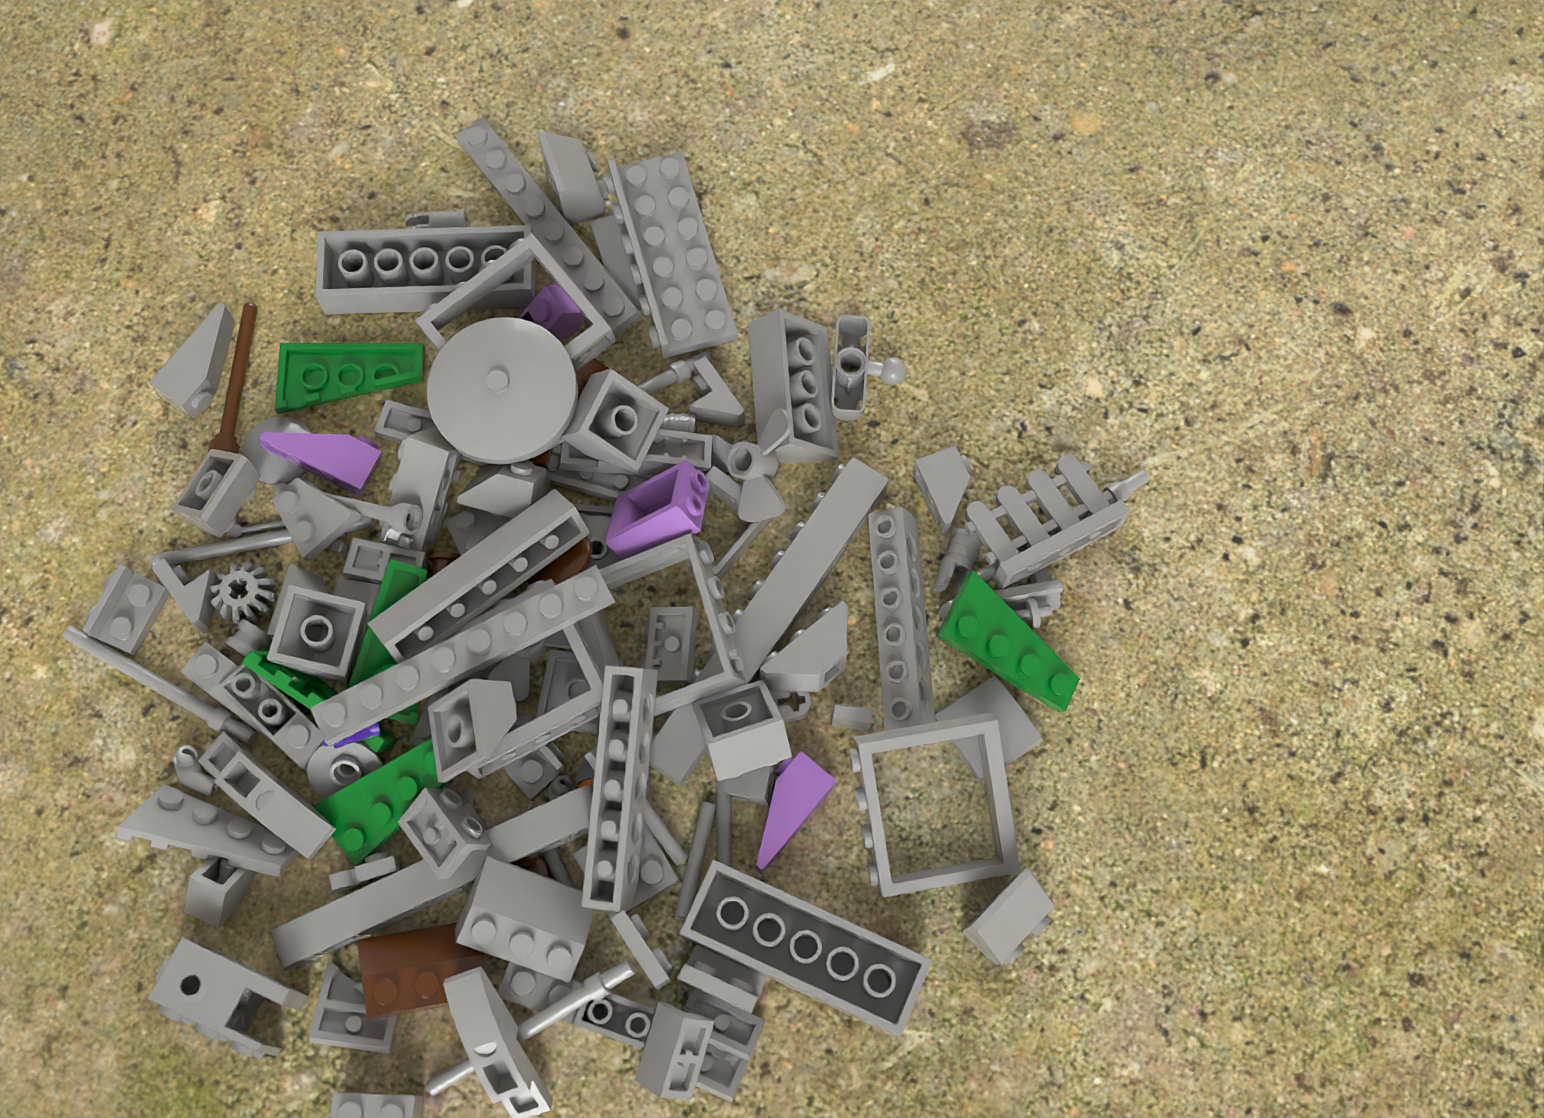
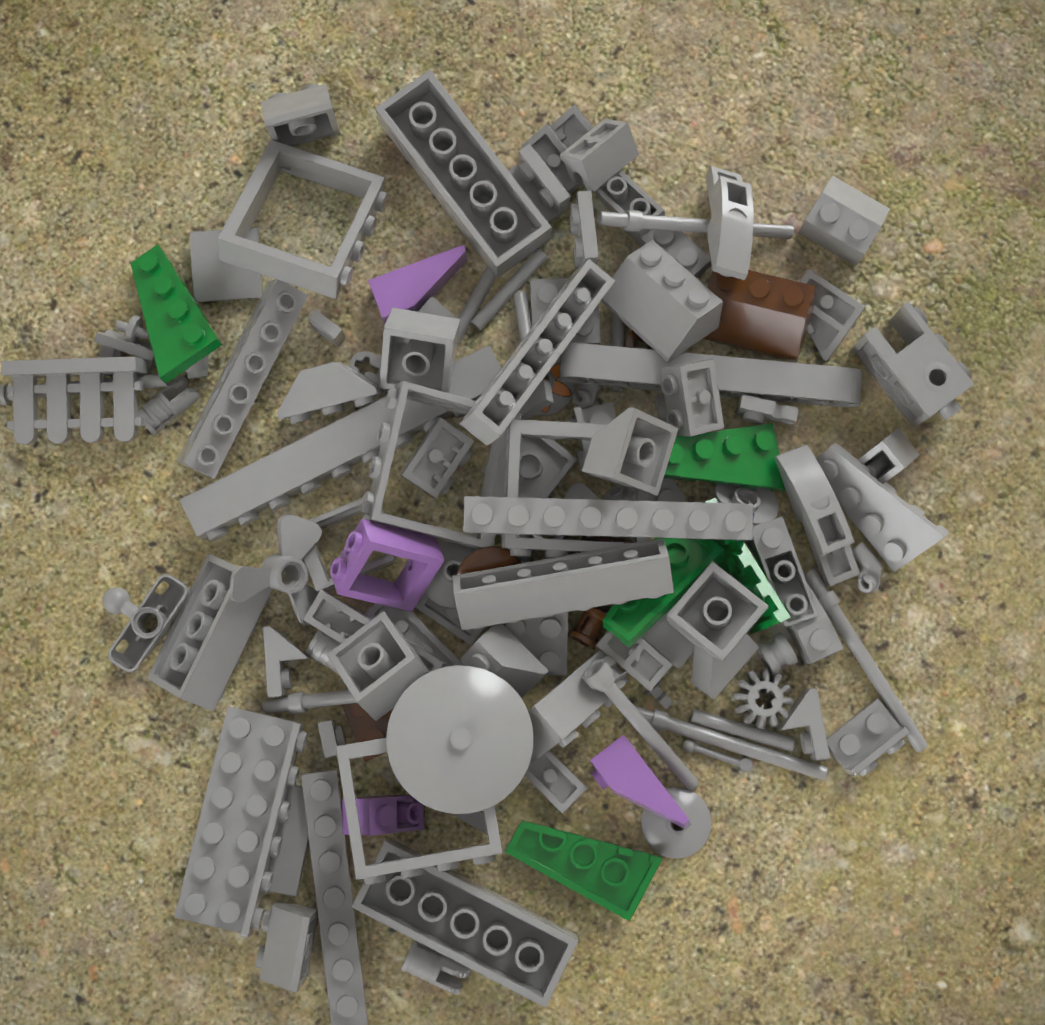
camera: 150 degrees left, 10 degrees up
light grey slope [149,302,235,420] -> none
light grey slope [171,449,261,537] -> none
reddish brown piece [208,302,257,454] -> none
light grey wing [272,477,361,560] -> none
light grey slope [912,445,972,536] -> none
none -> light grey plate [318,720,346,758]
none -> light grey bar [690,709,795,752]

